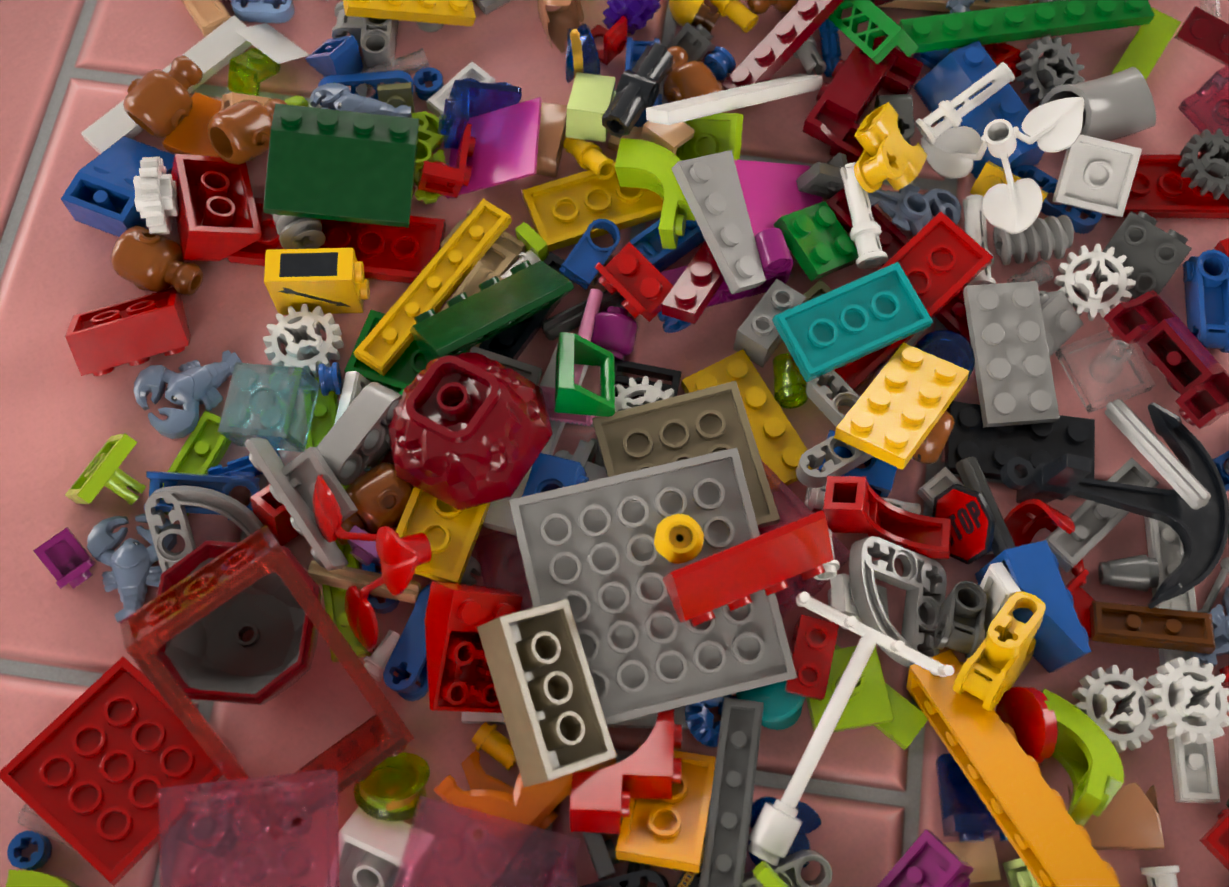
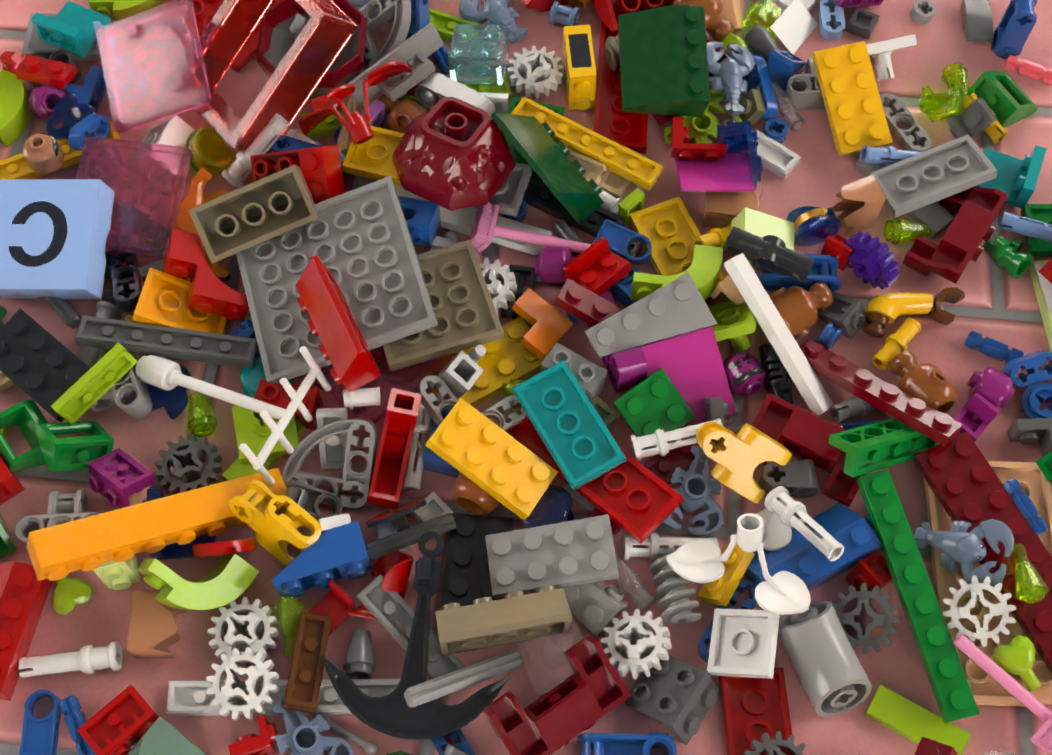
camera: 90 degrees right, 5 degrees down
blue bush [318,362,342,396] -> none
green tile [554,332,615,417] -> none
yellow plate [654,514,704,564] -> none
none -> dark grey gear [155,434,223,495]
none -> clear neon green cone [187,392,218,437]
none -> white pin [222,113,290,188]
none -> clear neon green cone [273,597,305,658]
none -> dark tan slope [435,586,572,656]
none -> light grey brick [437,345,486,399]
none -> orange tile [511,288,574,361]
none -> medium blue bush [549,1,580,26]
none -> magenta head [723,352,765,396]
none -> dark grey cone [745,24,779,61]
none -> black hinge [759,341,793,404]

